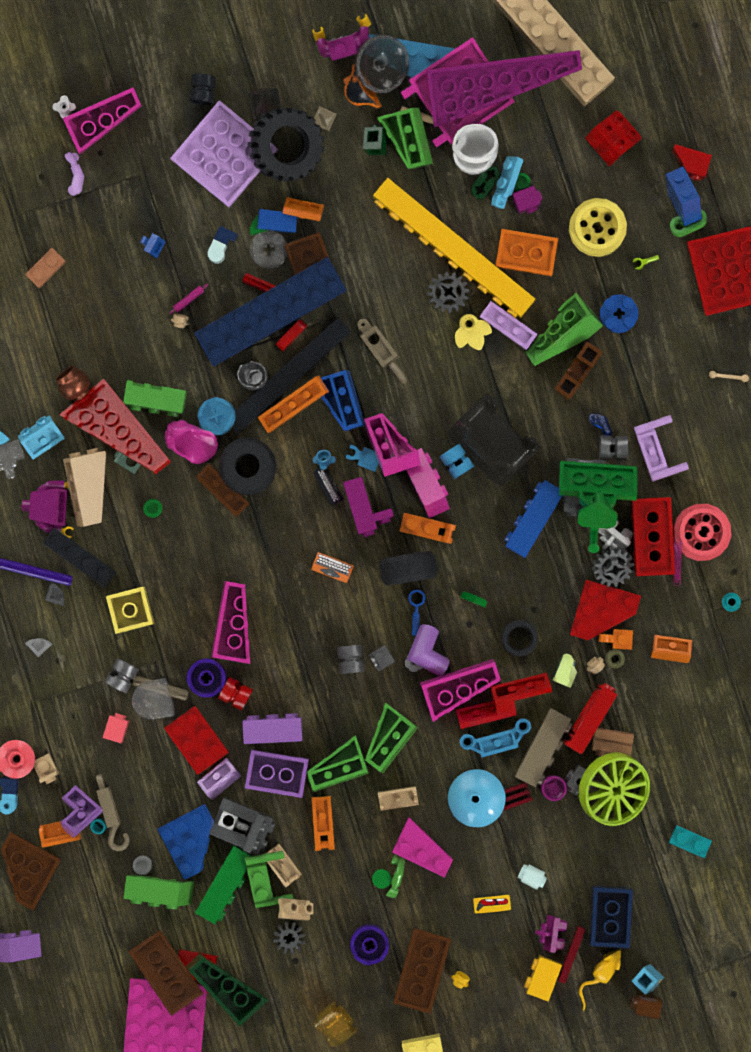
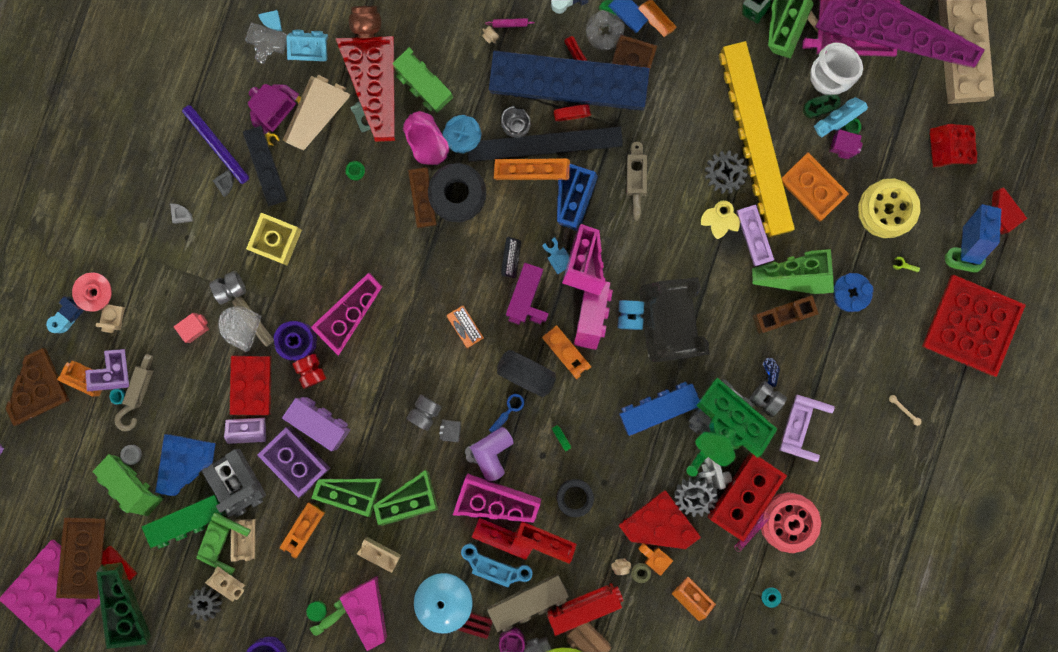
camera: 35 degrees right, 0 degrees up
dark azure plate [313,450,336,470] -> none
yellowish green rock [553,654,577,688] -> none

